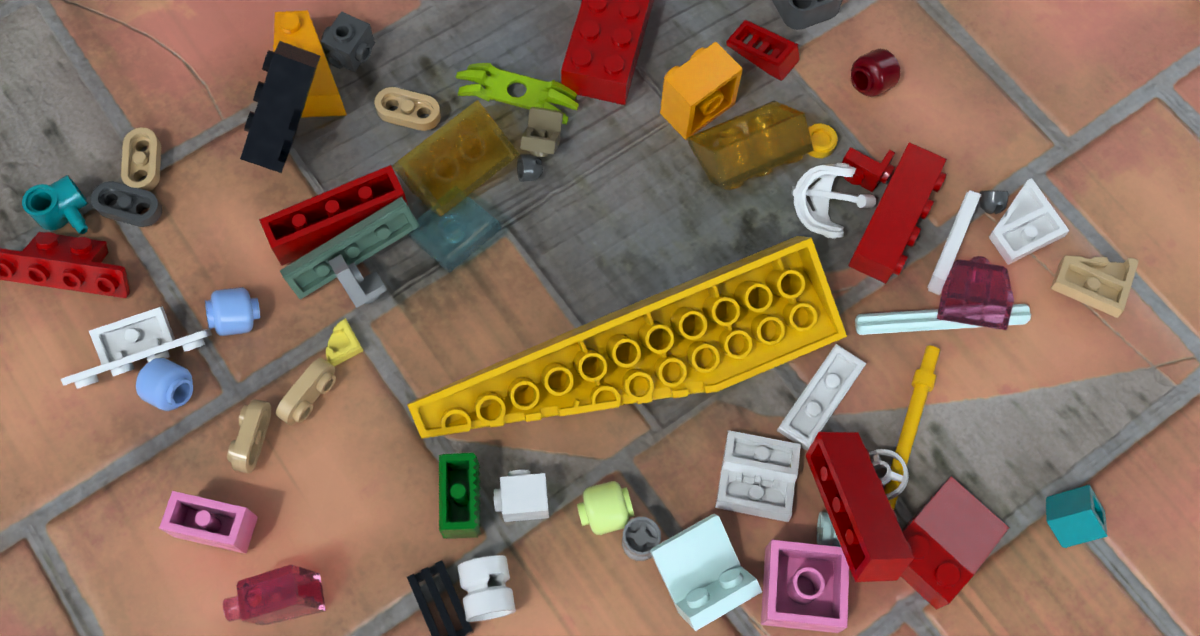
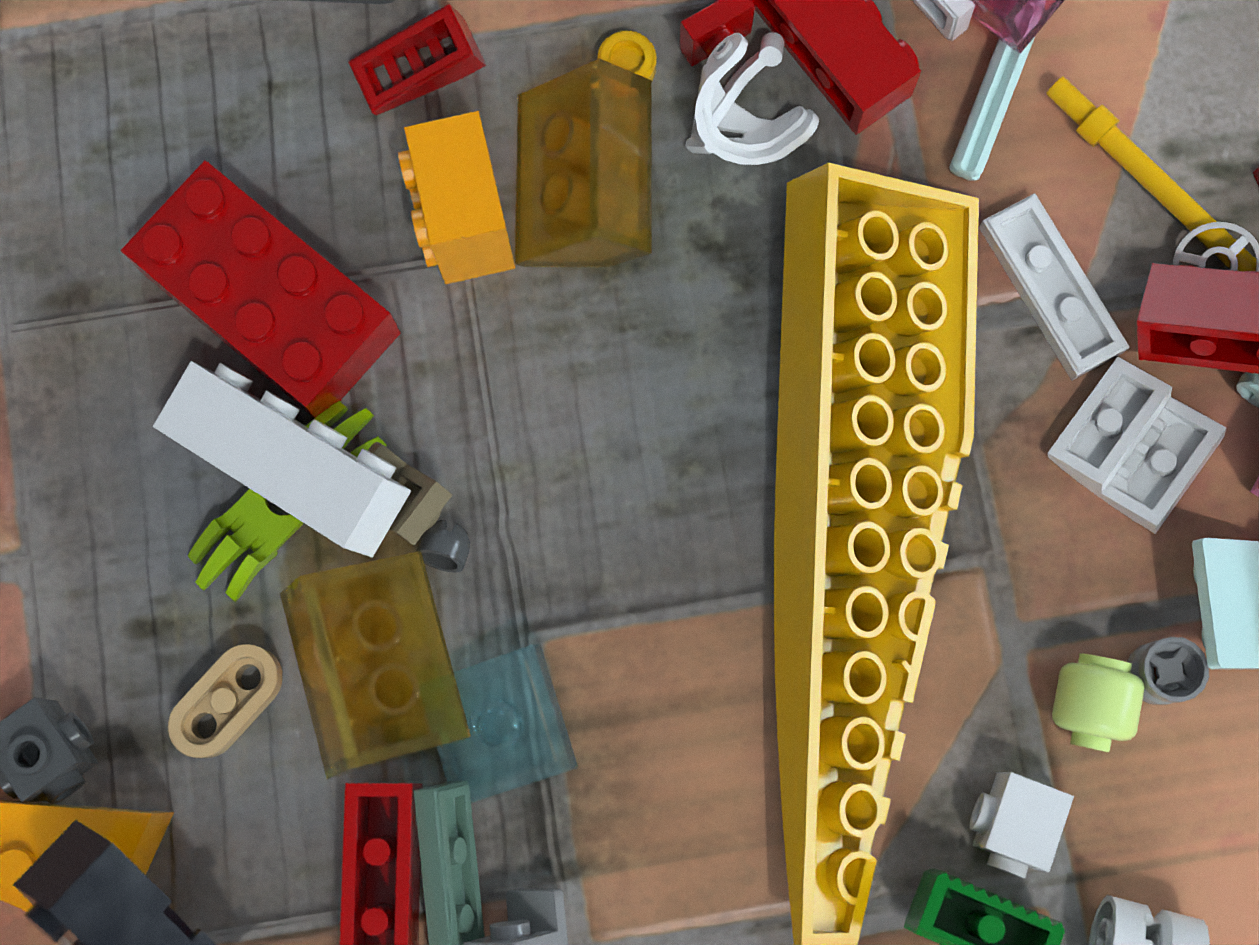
camera: 60 degrees left, 10 degrees up
none -> white brick [153,361,411,557]

